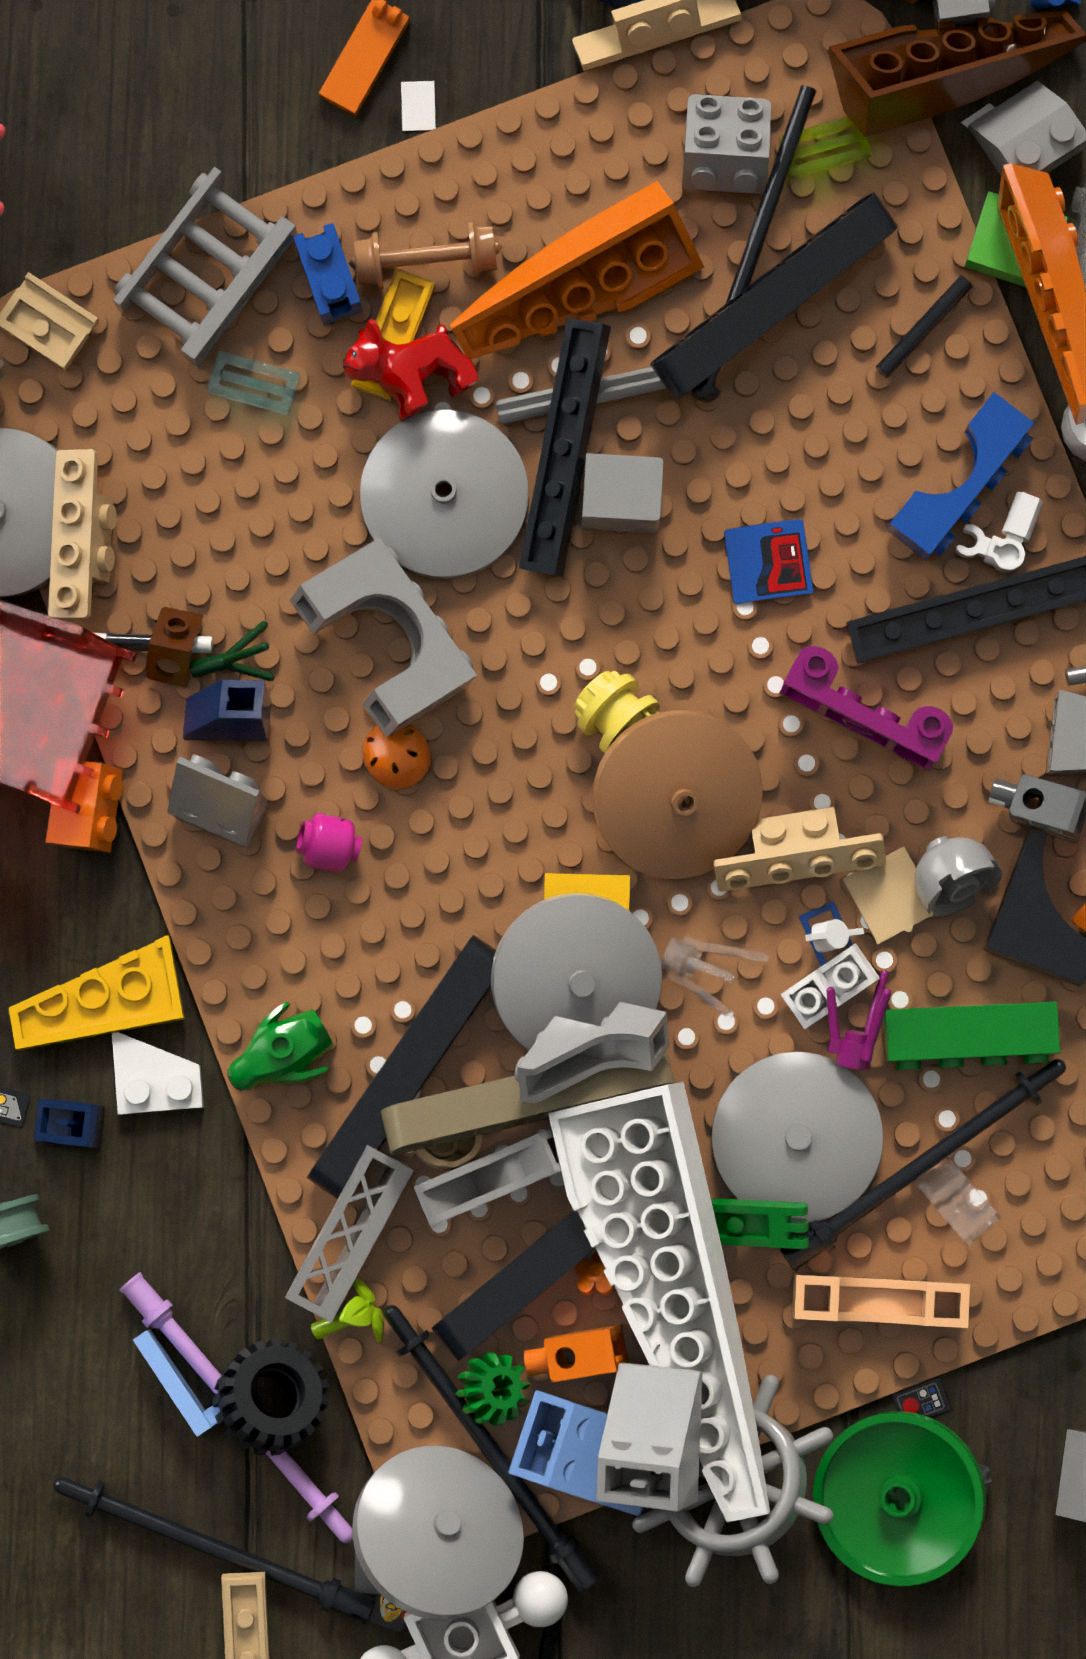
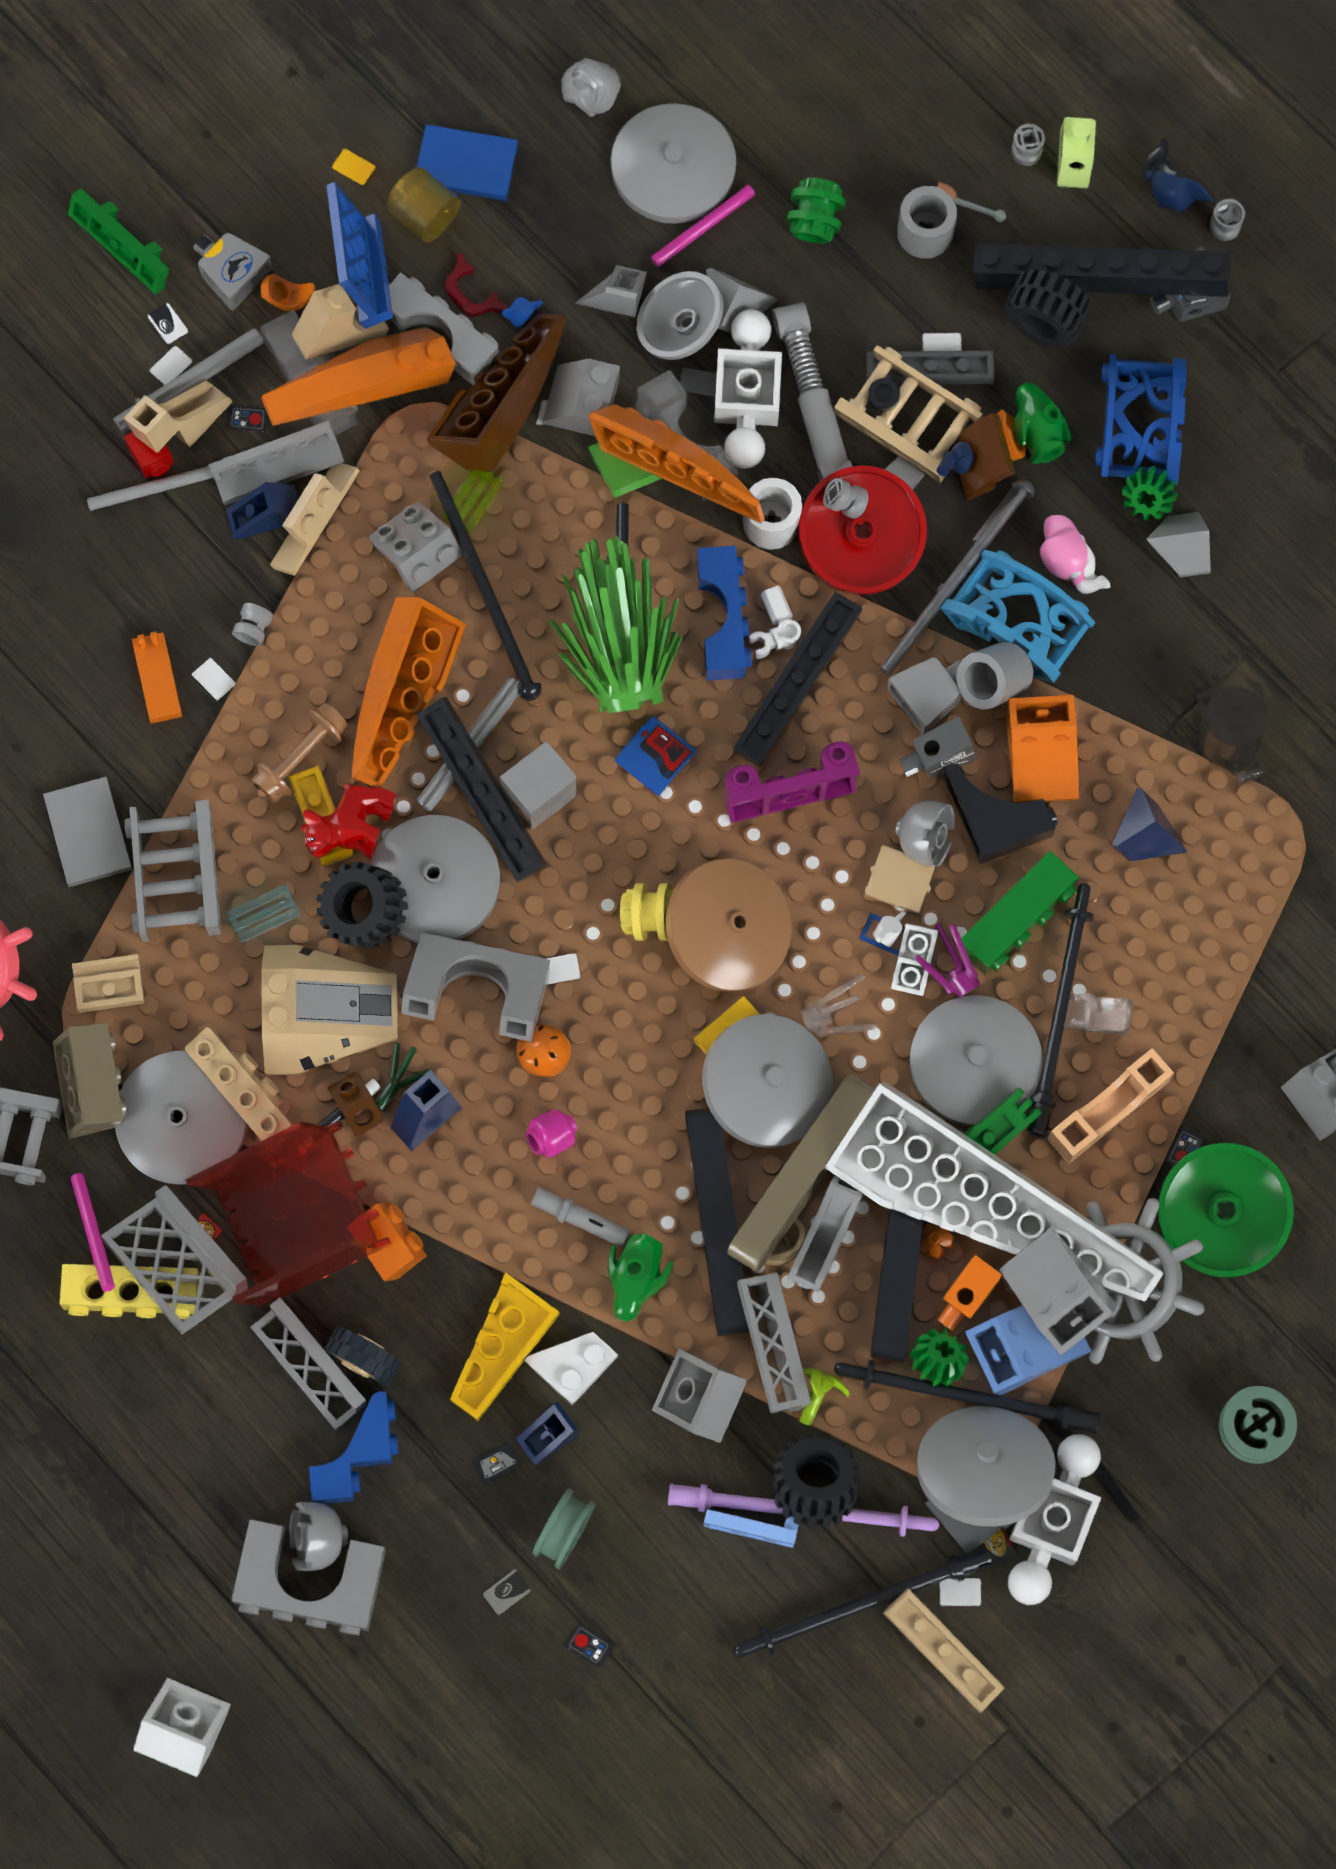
camera: 50 degrees left, 10 degrees down
light grey slope [167,754,269,849] -> none
blue brick [293,223,363,326] -> none
light grey arch [515,1002,670,1103] -> none
black beam [650,192,899,399] -> none
tan bracket [713,807,886,892] -> none
none -> light grey tile [43,777,132,887]
none -> light grey wheel [232,603,274,646]
none -> tan wedge [261,945,398,1076]
none -> black tyre [316,862,408,948]
none -> light grey pin [531,1187,630,1248]
none -> white sticker [546,953,581,984]
none -> bright green plant [549,535,683,713]
none -> light grey slope [652,1349,748,1443]
none -> white sticker [940,1578,981,1606]

